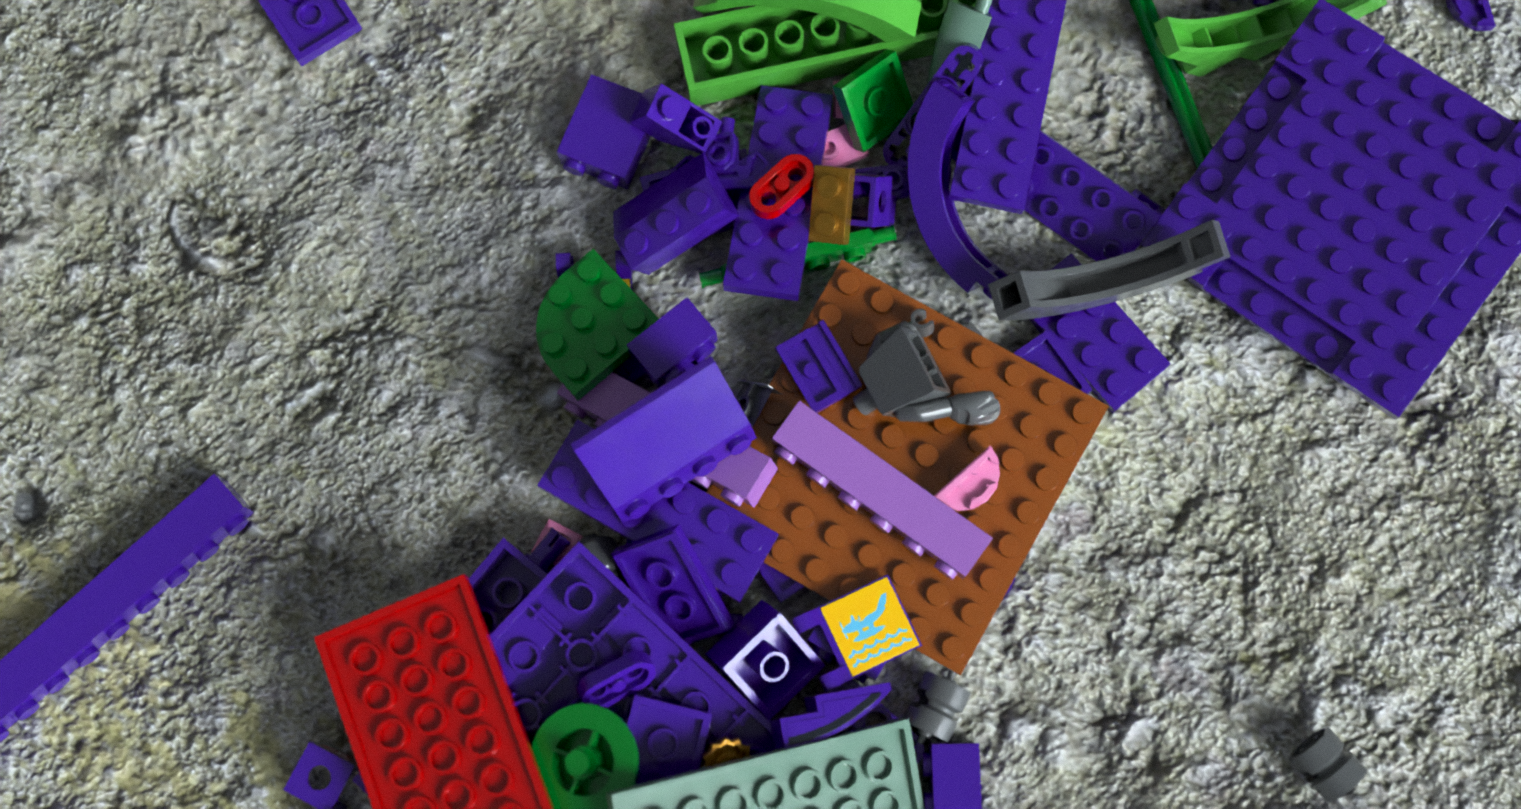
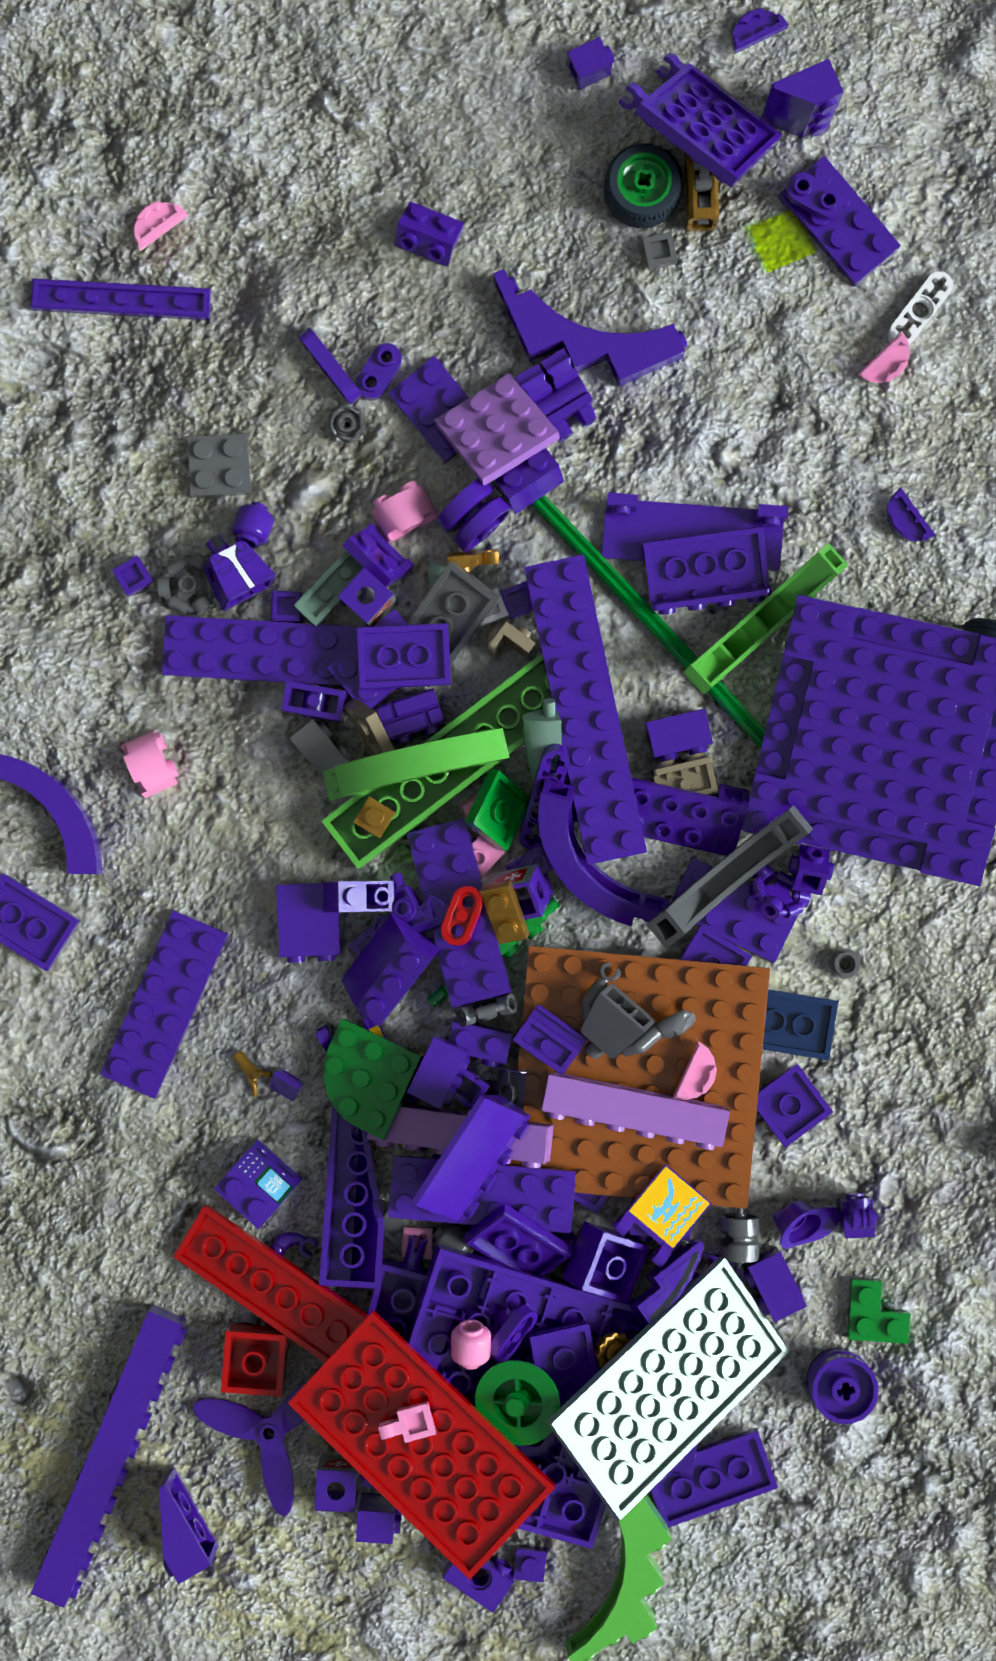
camera: 30 degrees left, 10 degrees up
none -> dark purple plate [100,910,229,1099]
none -> dark purple slope [159,1468,219,1584]
none -> red plate [173,1205,368,1363]
none -> dark purple piece [193,1381,308,1516]
none -> dark purple slope [214,1139,302,1229]
none -> red brick [221,1323,289,1397]
none -> pearl gold bar [232,1050,272,1097]
none -> dark purple slope [269,1068,304,1101]
none -> dark purple arm [270,1232,319,1257]
none -> dark purple wedge [319,1105,385,1289]
none -> pearl gold plate [354,796,396,838]
none -> bright pink plate [378,1401,436,1443]
none -> dark grey tile [383,1206,403,1246]
none -> dark purple brick [449,1019,512,1067]
none -> bright pink head [451,1320,491,1369]
none -> dark grey piece [455,994,517,1027]
none -> dark purple brick [644,708,713,762]
none -> dark tan bracket [651,753,719,795]
none -> dark purple piece [751,864,811,919]
none -> dark purple plate [757,1063,833,1148]
none -> dark blue plate [763,989,839,1060]
none -> dark purple piece [772,1200,841,1249]
none -> dark purple brick [788,844,834,896]
none -> dark grey plate [829,949,860,979]
none -> dark purple brick [838,1192,878,1239]

